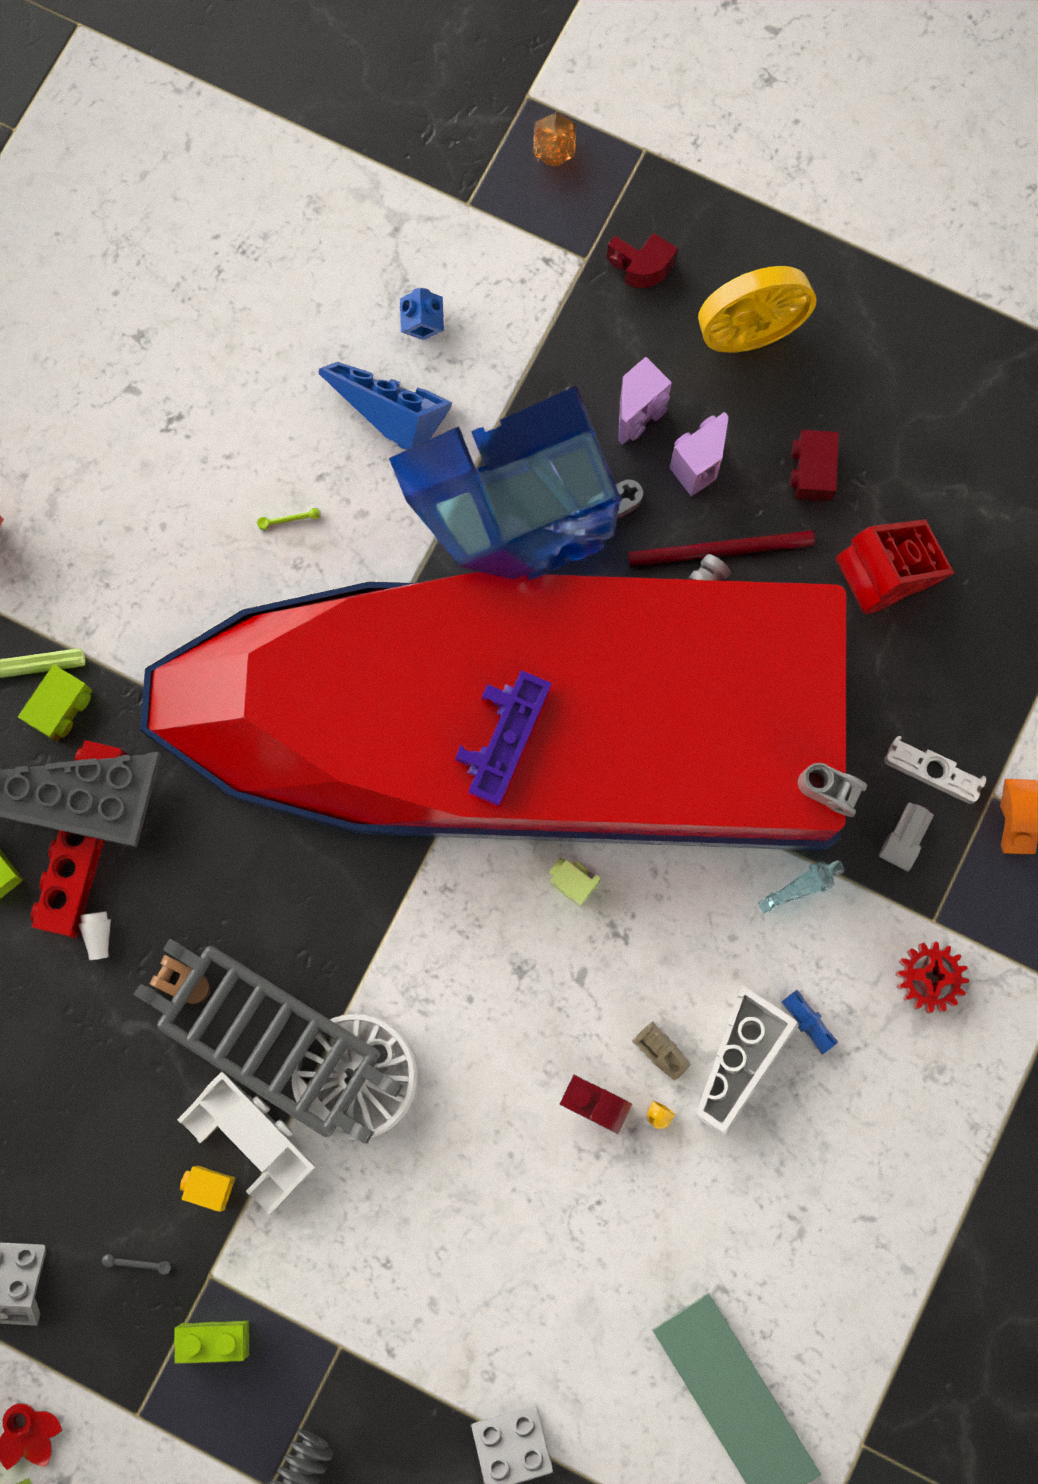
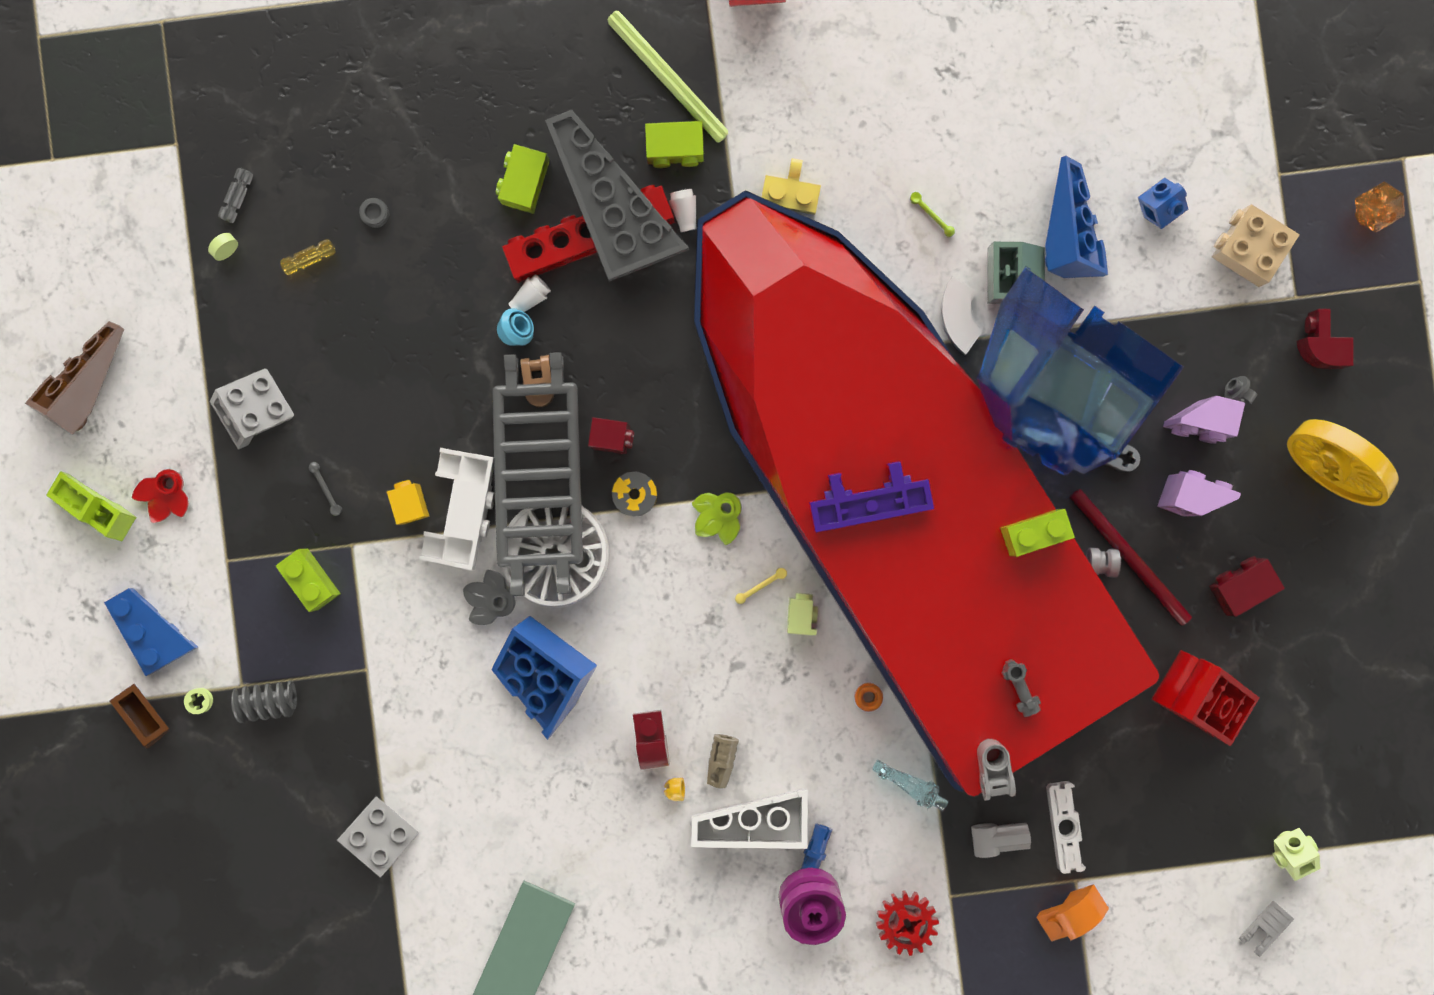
camera: 55 degrees right, 10 degrees up
none -> dark grey plate [463,570,516,625]
none -> blue wedge [491,616,597,740]
none -> medium azure cone [497,308,534,346]
none -> dark red brick [588,417,634,454]
none -> dark grey piece [612,471,657,517]
none -> white cone [669,189,697,232]
none -> lime plate [692,493,742,545]
none -> light yellow hinge [735,568,787,604]
none -> light yellow plate [762,158,821,215]
none -> magenta wheel [778,868,846,945]
none -> orange plate [854,683,883,712]
none -> white tile [941,276,982,356]
none -> sand green slope [987,241,1045,304]
none -> lime brick [1001,509,1075,557]
none -> dark grey bar [1001,659,1041,717]
none -> tan brick [1212,204,1300,287]
none -> dark grey plate [1224,376,1258,404]

